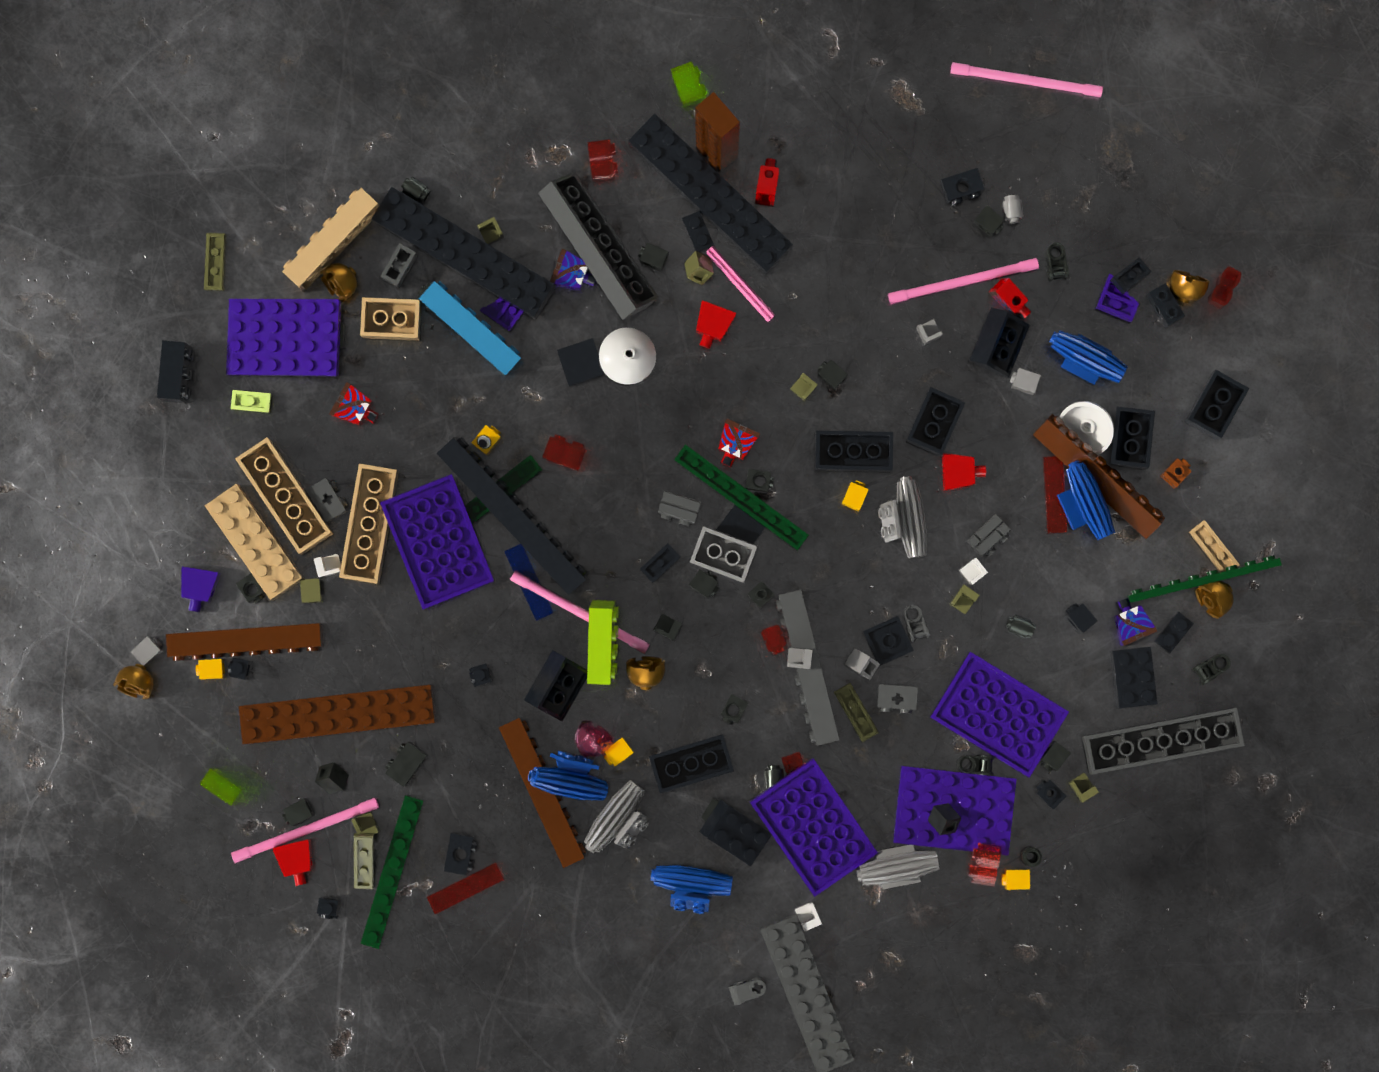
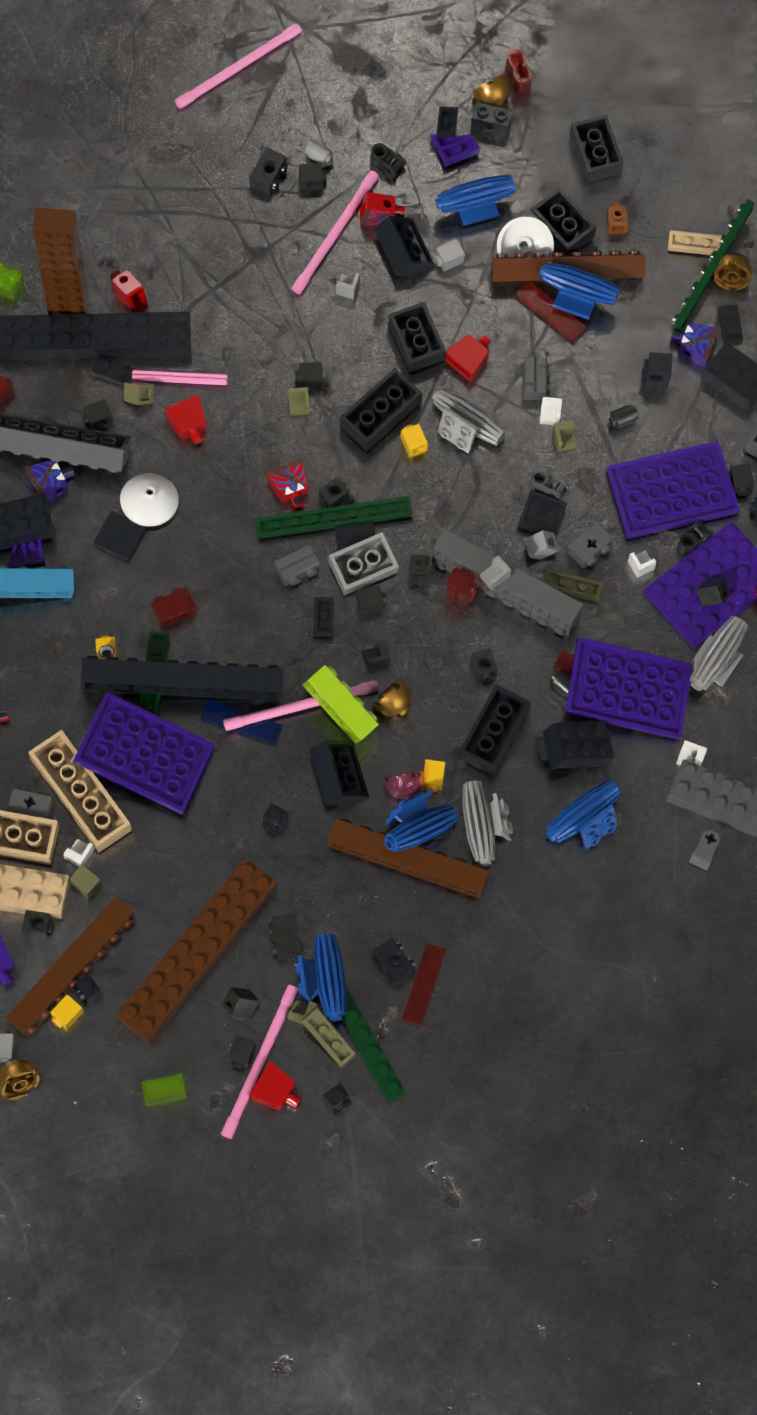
camera: 55 degrees left, 15 degrees down
none -> blue plate [295,933,347,1021]
none -> white panel [628,551,656,578]

